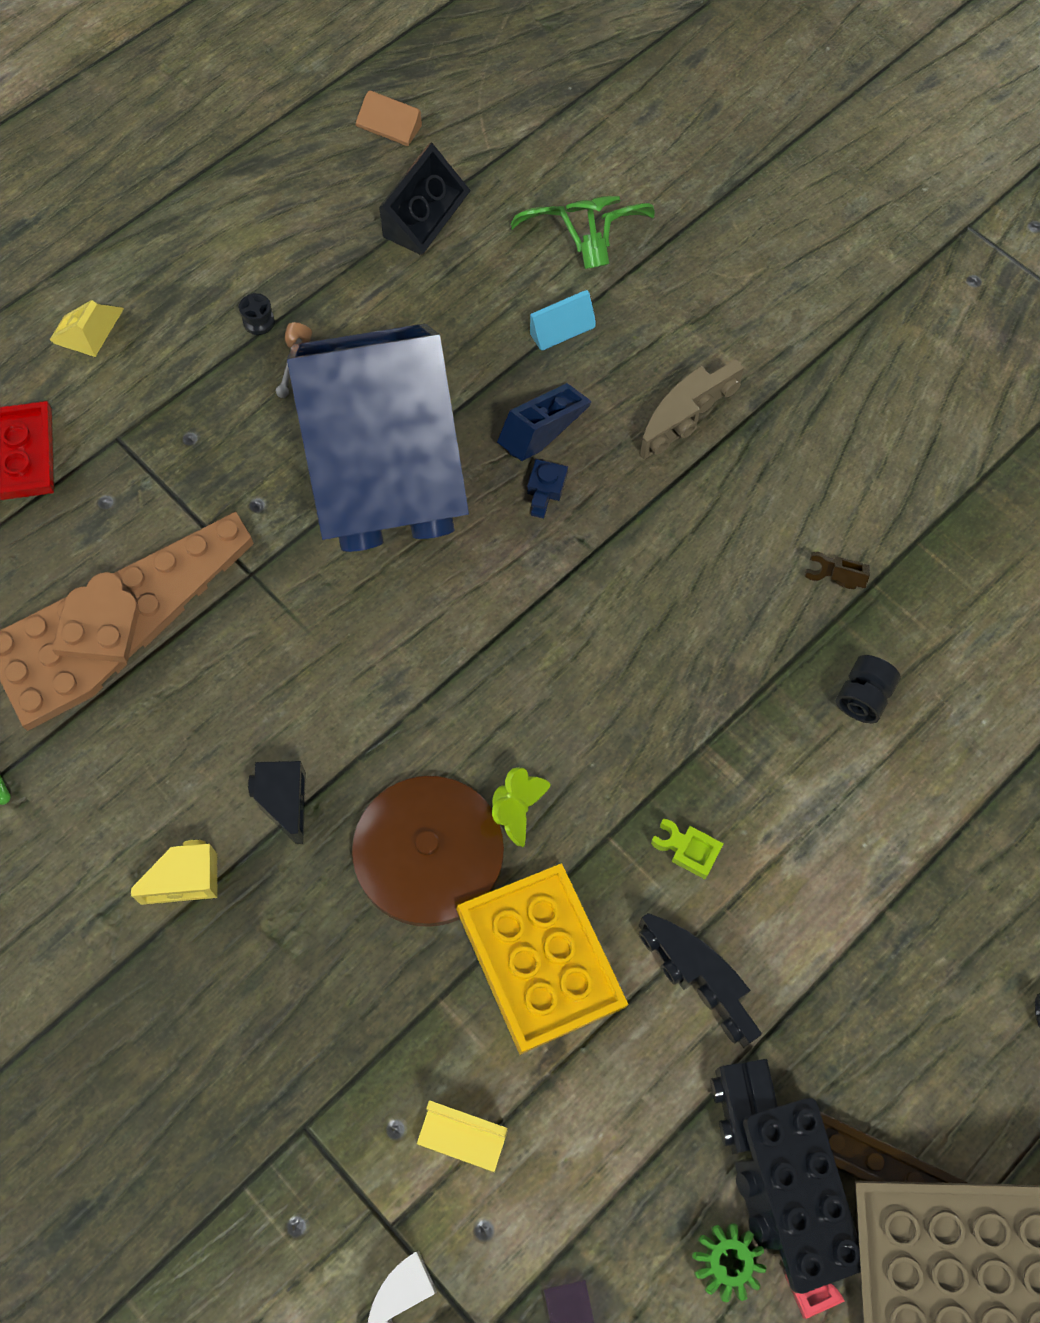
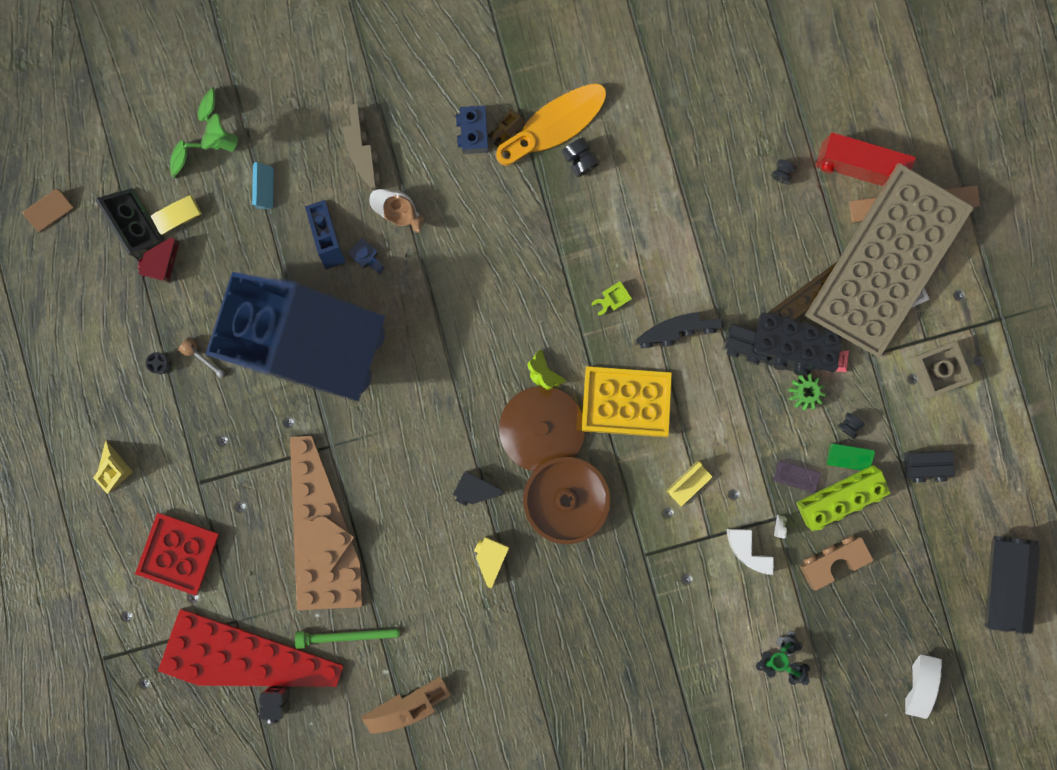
camera: 60 degrees left, 20 degrees up
none -> dark red slope [138,238,180,283]
none -> light yellow slope [151,195,202,235]
none -> medium nougat hair [370,189,424,233]
none -> dark blue brick [456,106,488,154]
none -> light orange plant [496,84,606,166]
none -> reddish brown dish [523,457,610,544]

